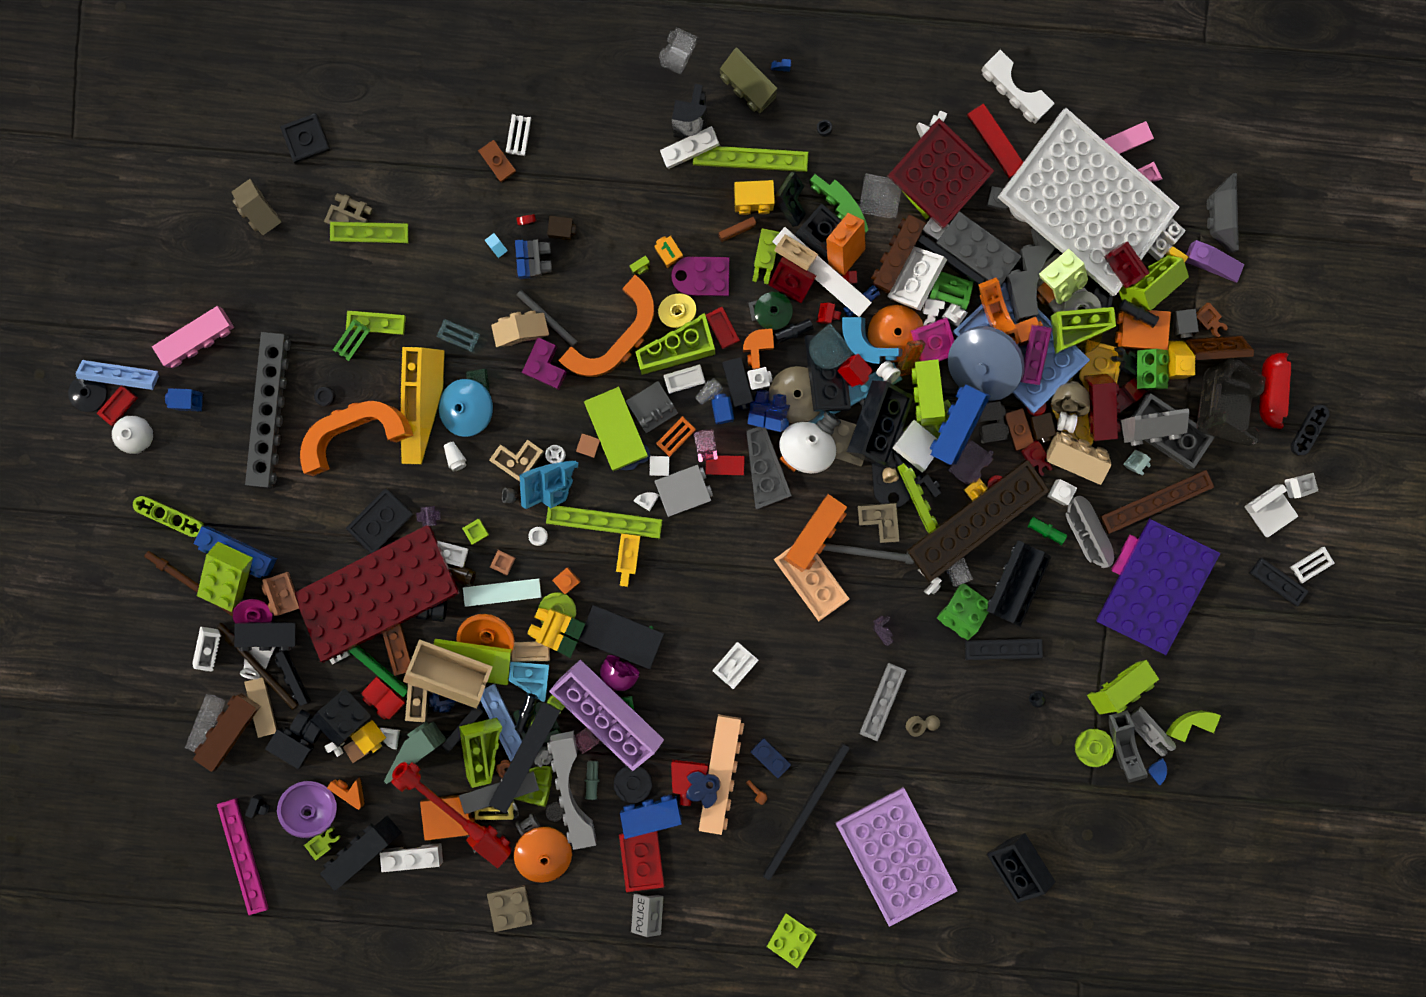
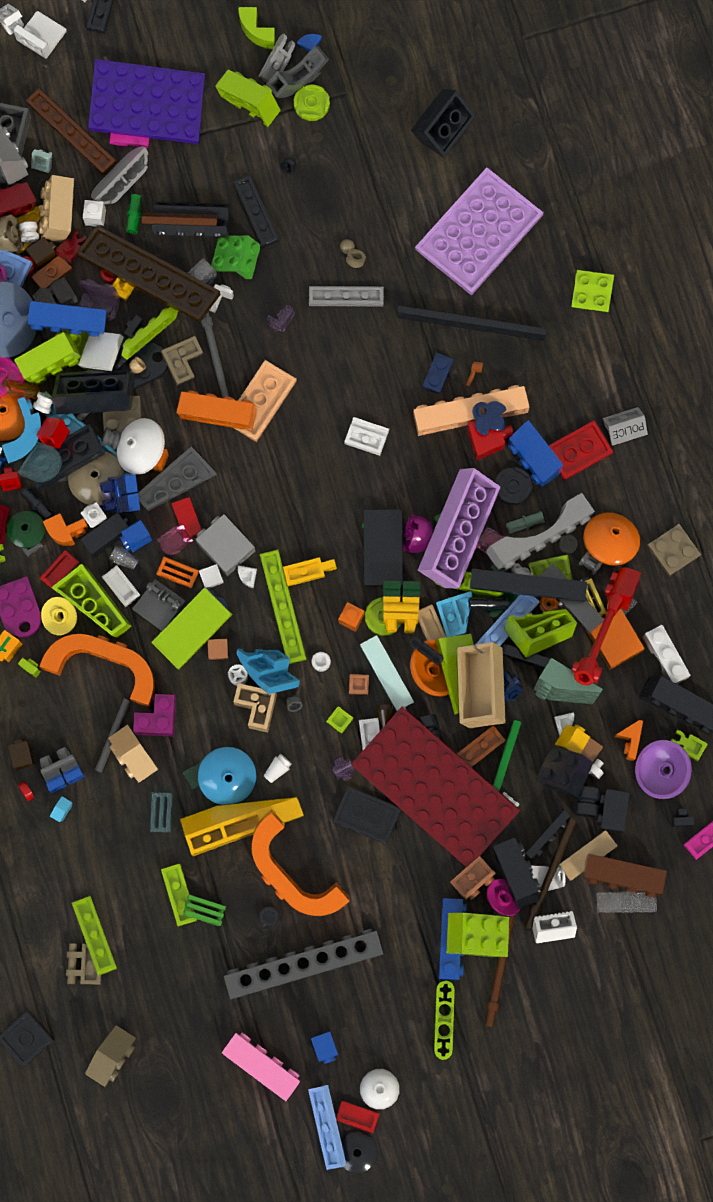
camera: 110 degrees left, 10 degrees down
red brick [361,676,407,719] -> none
tan brick [405,684,429,722] -> none
none -> reddish brown tile [142,212,218,226]
none -> black axle [409,636,444,665]

